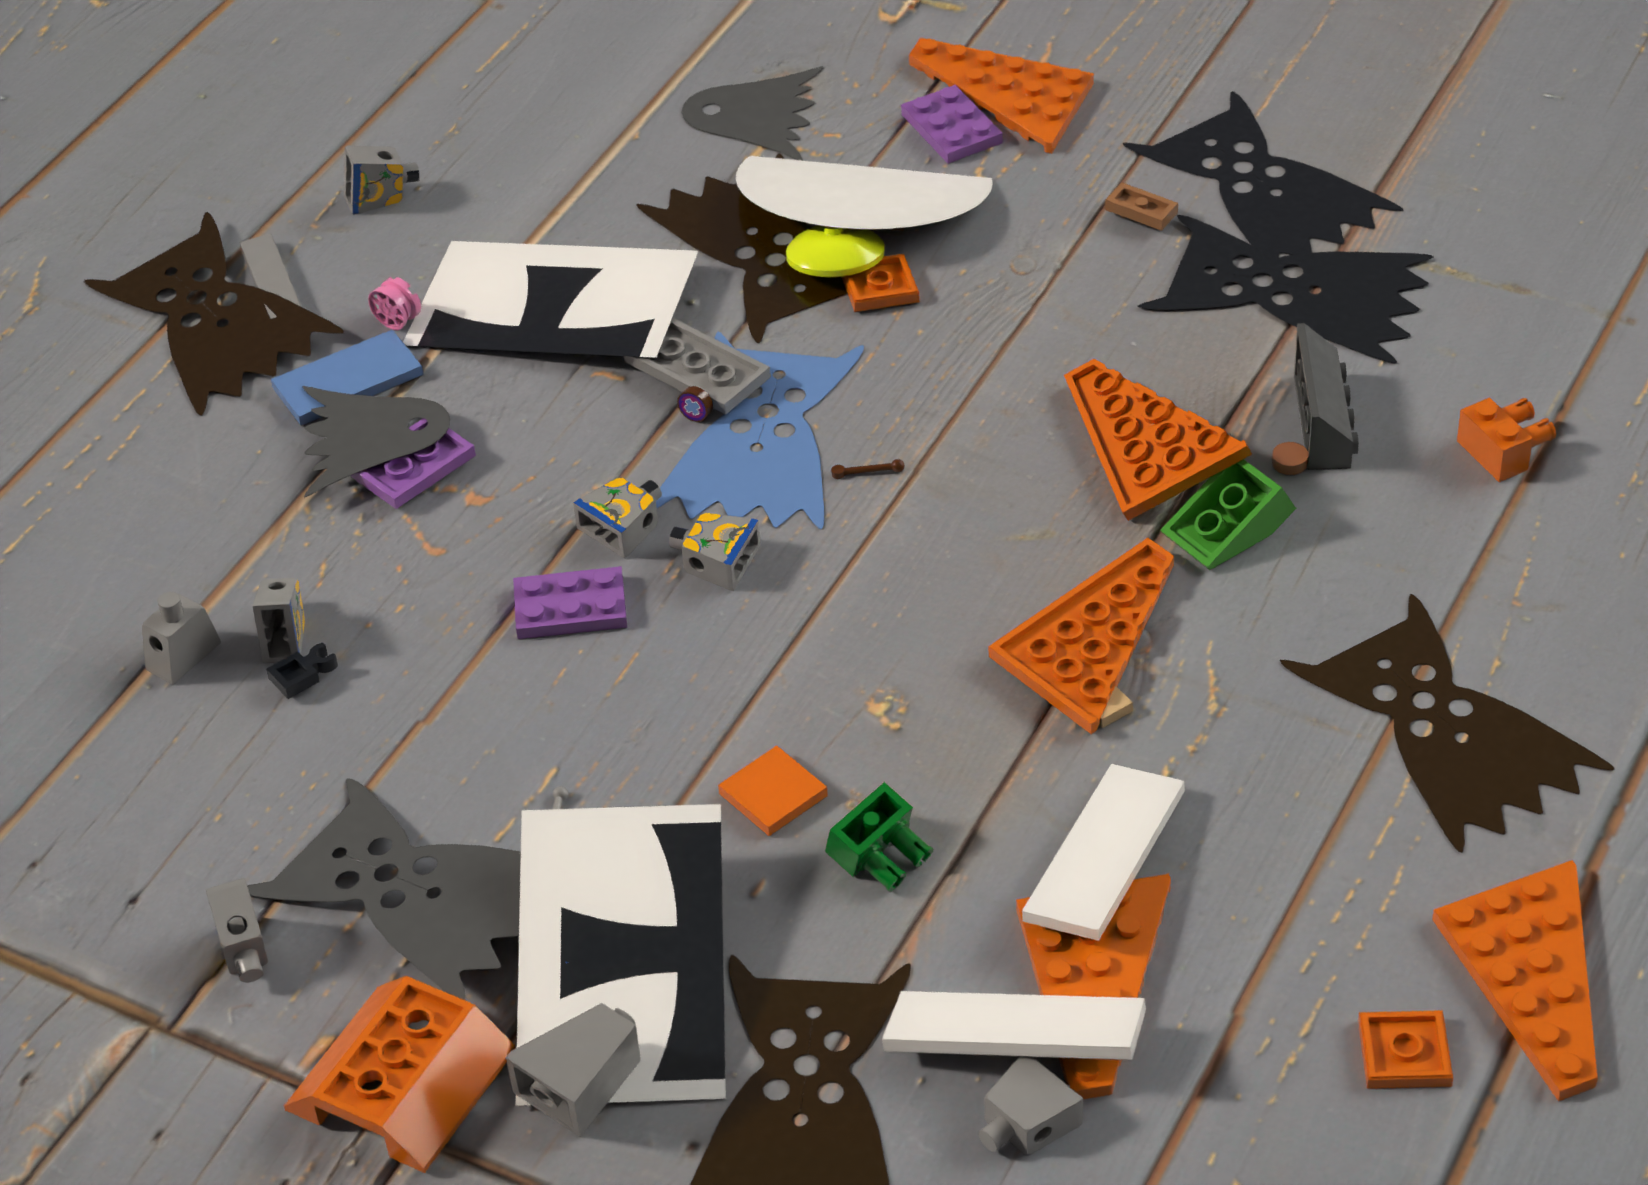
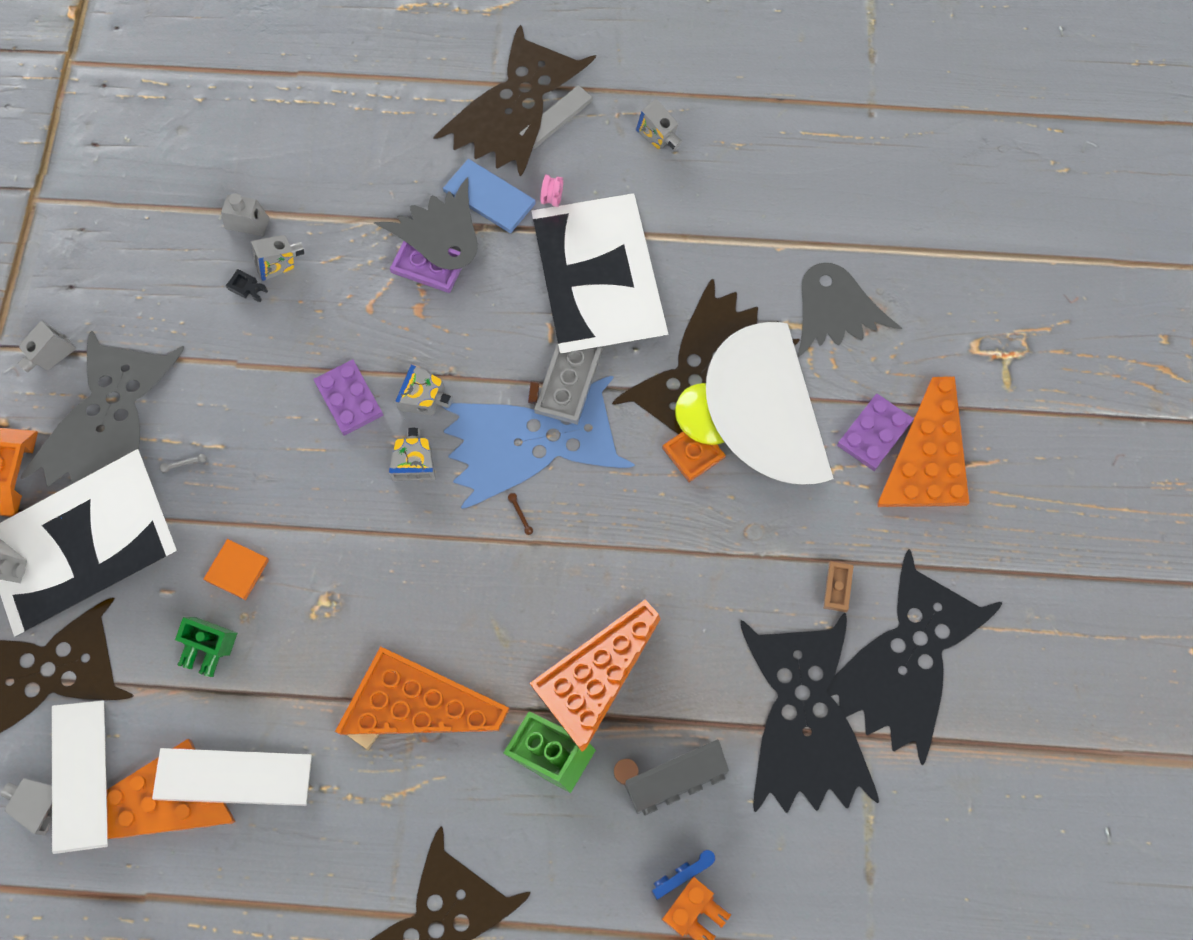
camera: 65 degrees right, 25 degrees up
none -> blue plate [651,850,715,900]

